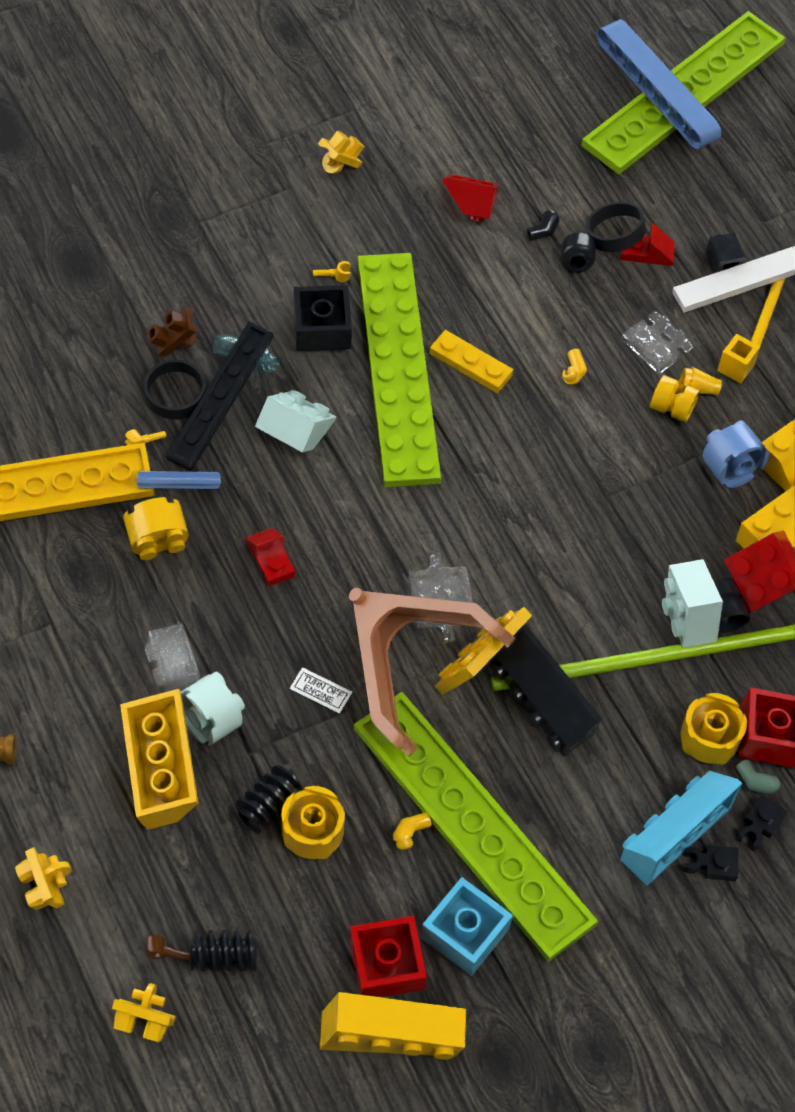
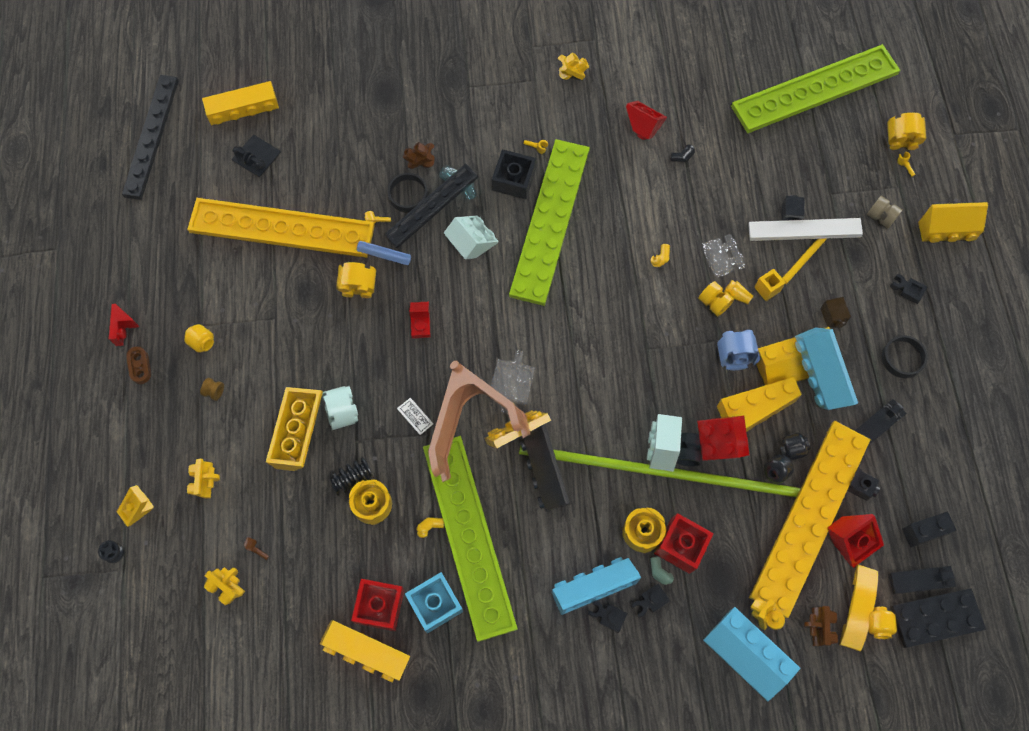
camera: 25 degrees right, 10 degrees up
clear brick [144,622,200,692] -> none
black piece [190,930,257,971] -> none
yellow plate [429,330,513,394] -> none
black head [561,232,596,272] -> none
black tyre [586,202,646,252] -> none
medium blue beam [597,19,721,149] -> none
red slope [620,223,675,266] -> none

